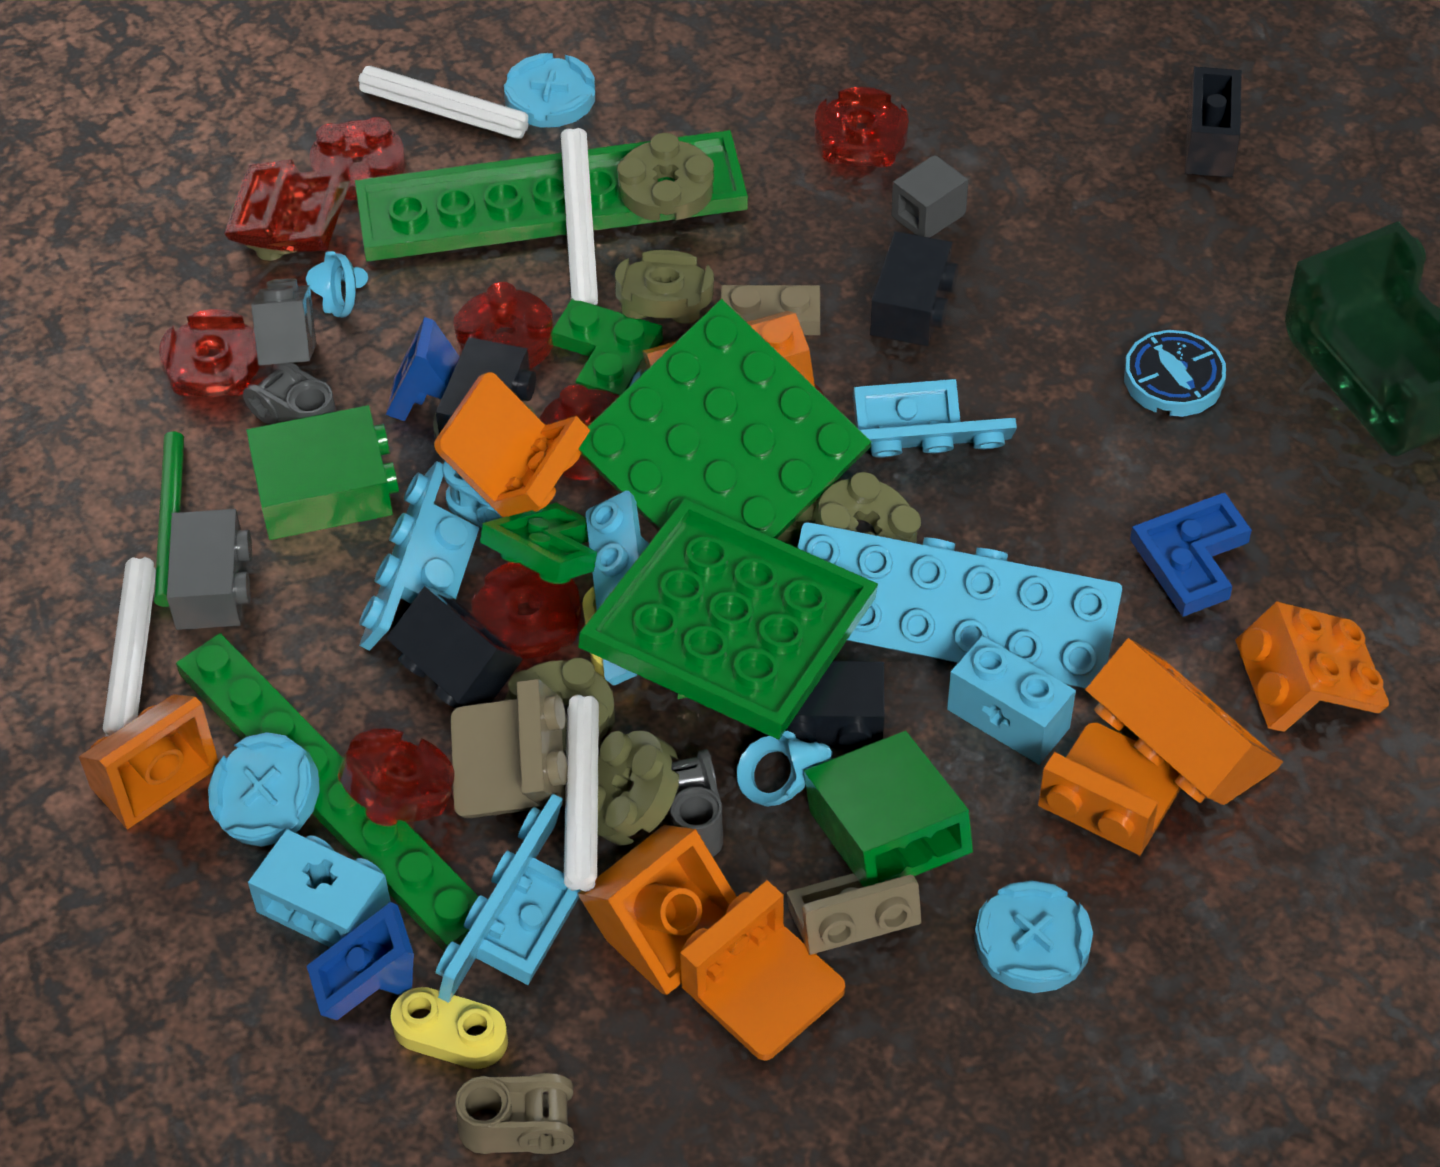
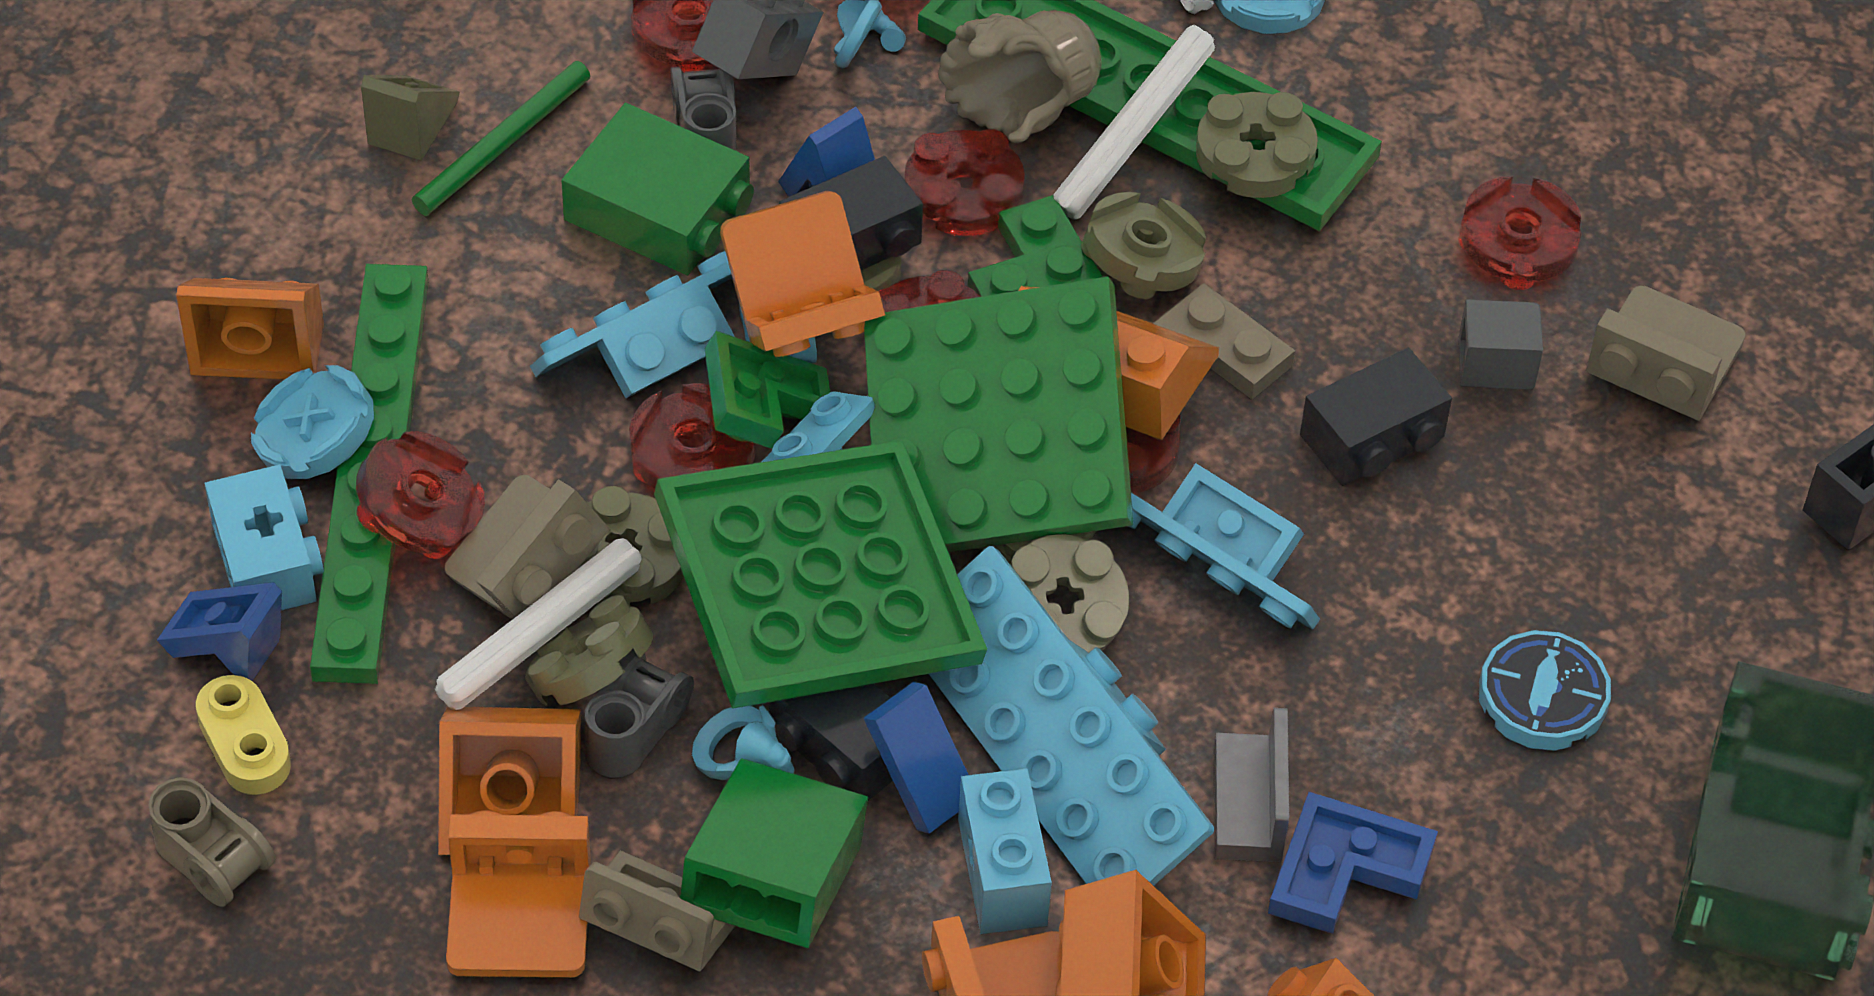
camera: 40 degrees right, 0 degrees up
white axle [103,557,156,737] -> none
dark grey brick [167,509,252,630] -> none
black brick [386,586,523,709] -> none
medium azure bracket [436,794,581,1003] -> none
none -> olive slope [361,75,460,161]
none -> blue tile [863,682,969,833]
none -> dark tan hair [938,10,1102,143]
none -> flat silver panel [1214,708,1289,862]
none -> dark tan bracket [1586,286,1746,421]

